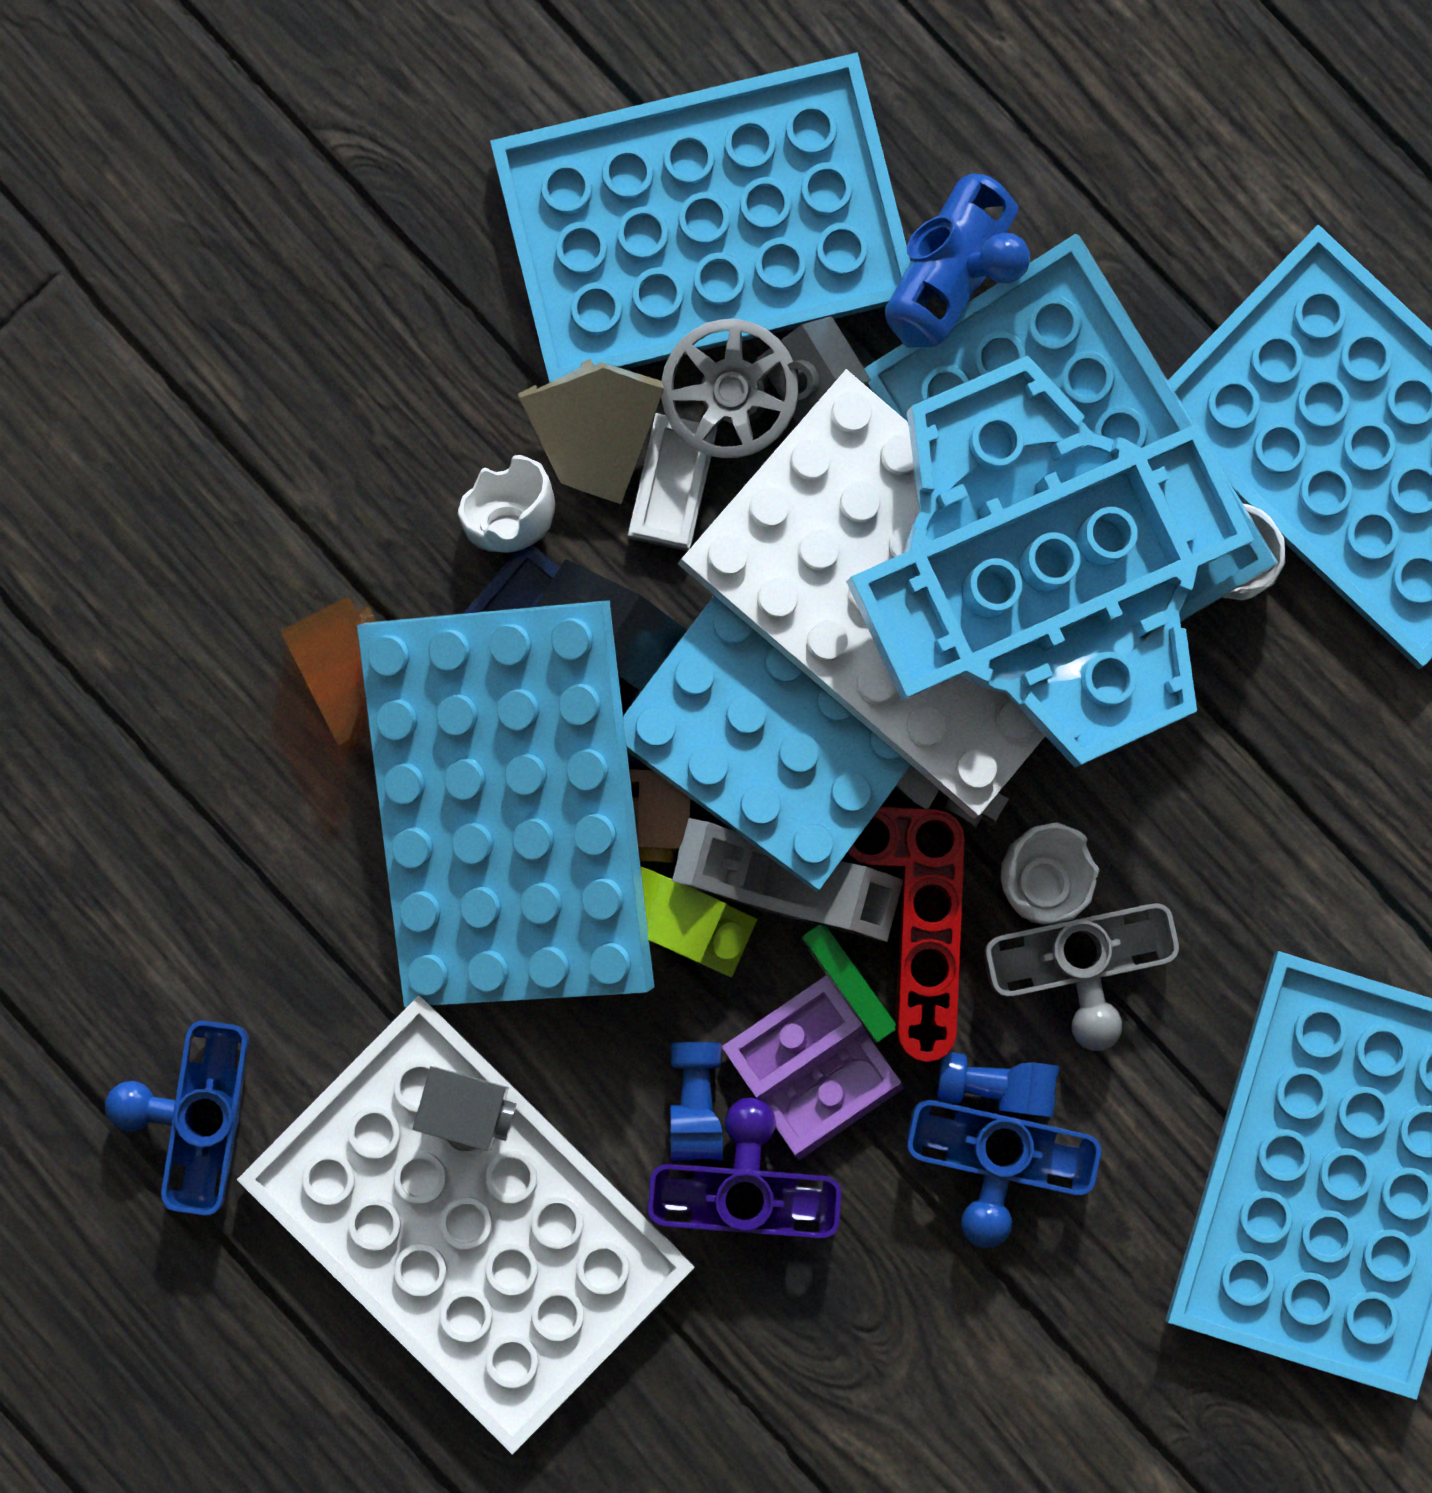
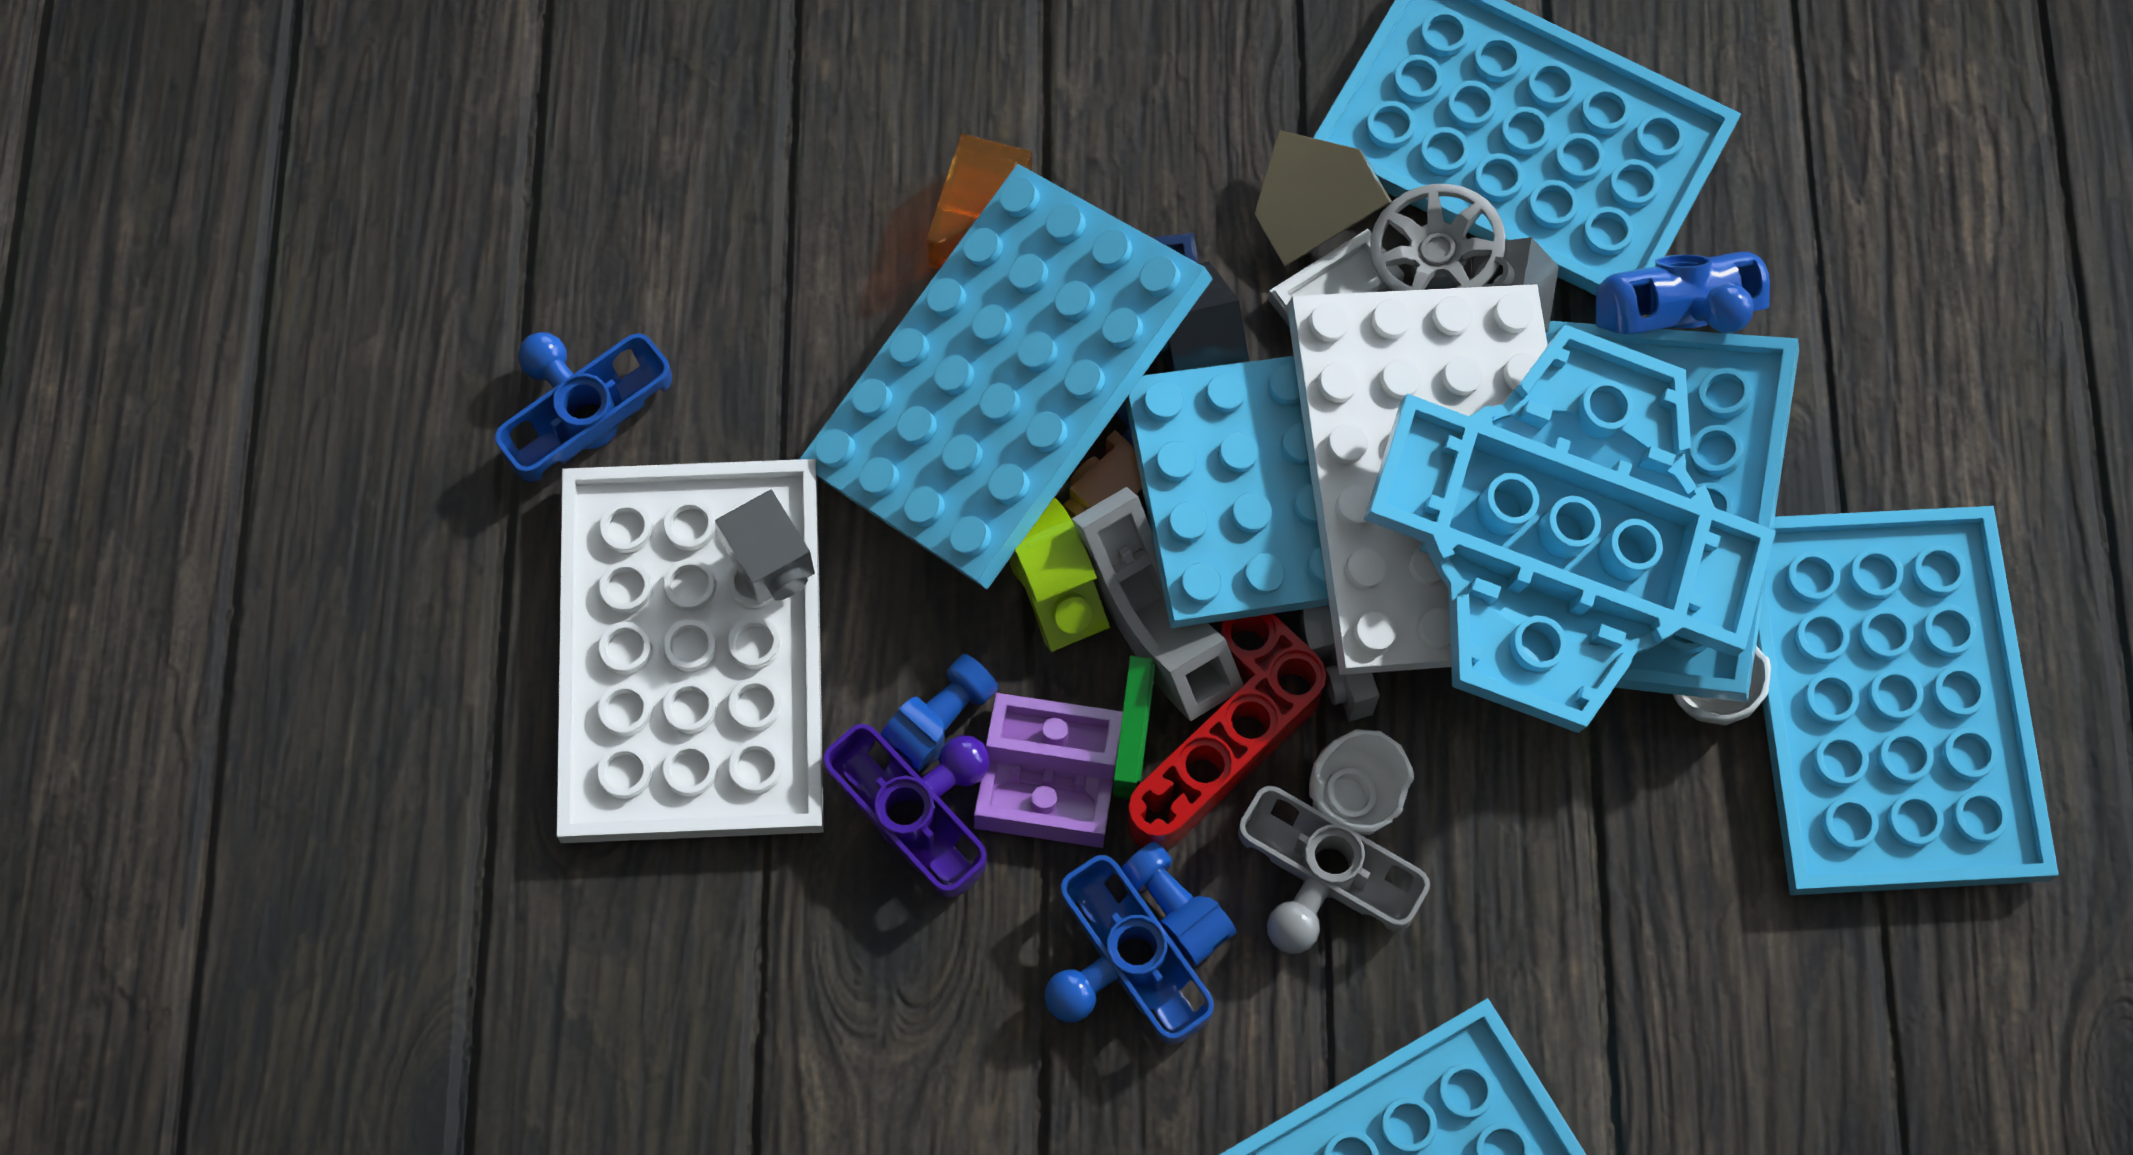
camera: 45 degrees right, 15 degrees down
white hair [457,455,555,552] -> none

